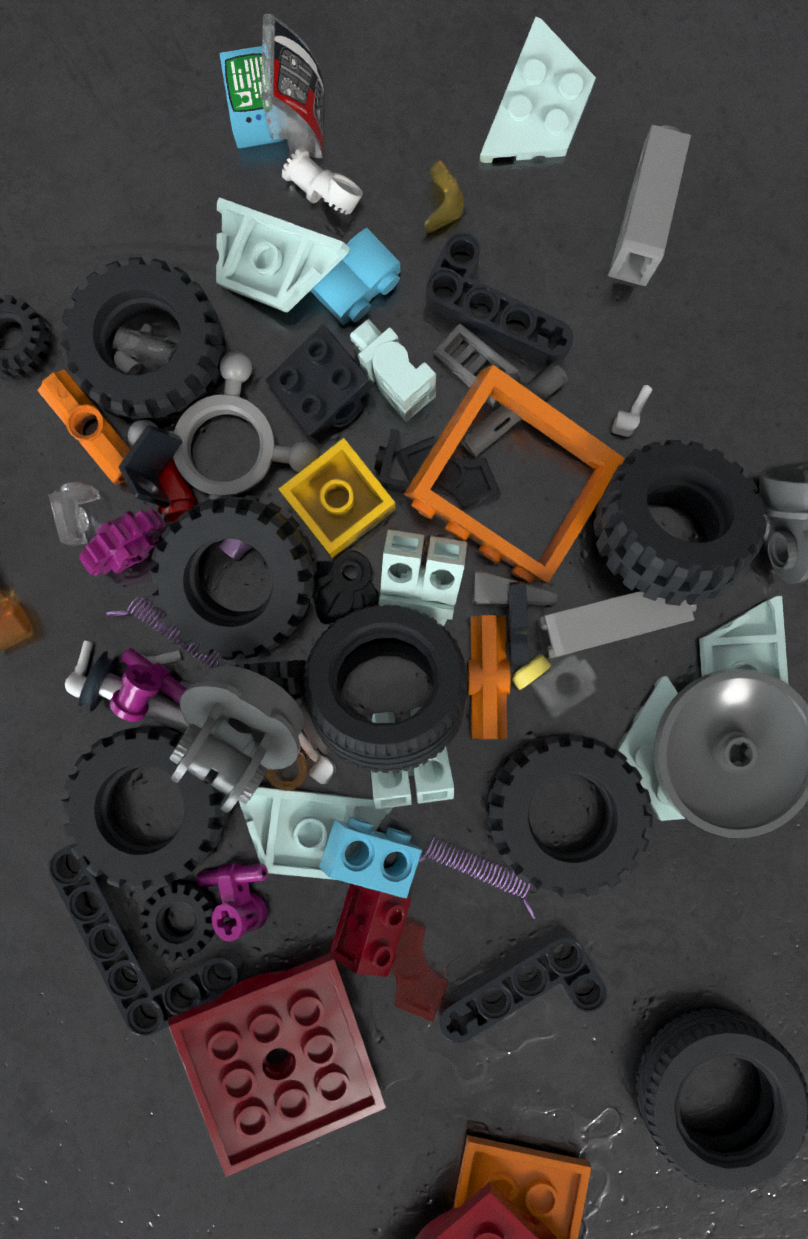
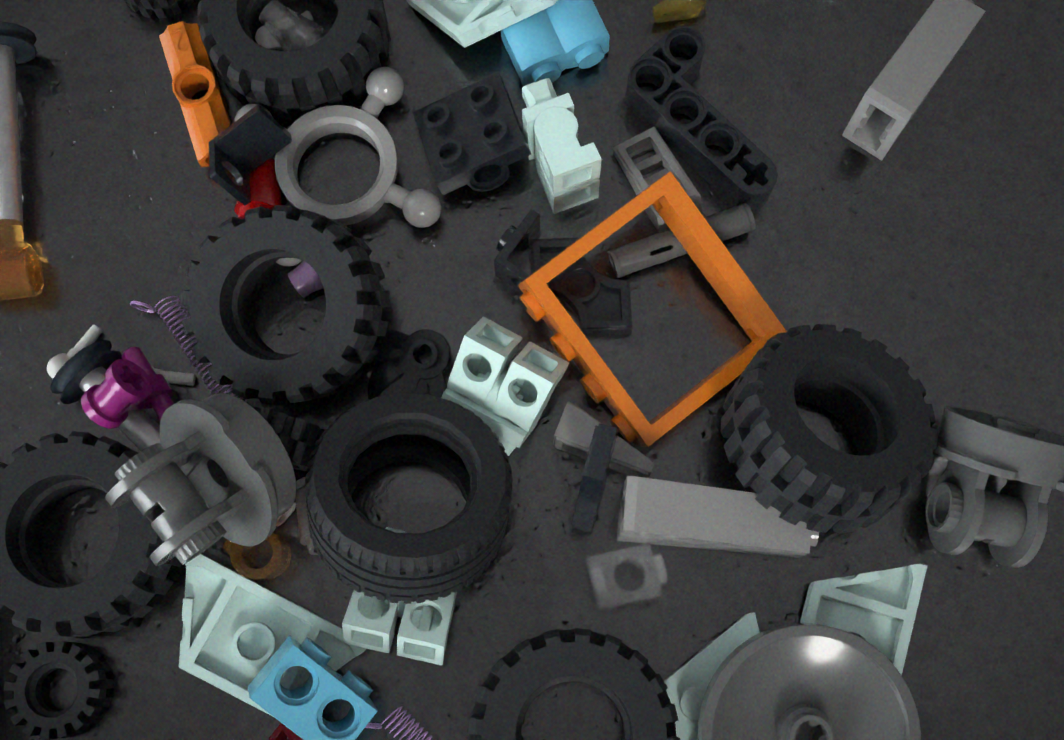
camera: 20 degrees right, 10 degrees down
clear bracket [49,481,100,547] -> none
magenta gear [79,508,167,576] -> none
magenta piece [196,862,268,942] -> none
yellow brick [279,438,396,559] -> none
white hand [299,731,336,784] -> none
orange piece [467,615,510,739] -> none
light yellow tile [510,654,552,690] -> none
white hand [612,385,652,437] -> none

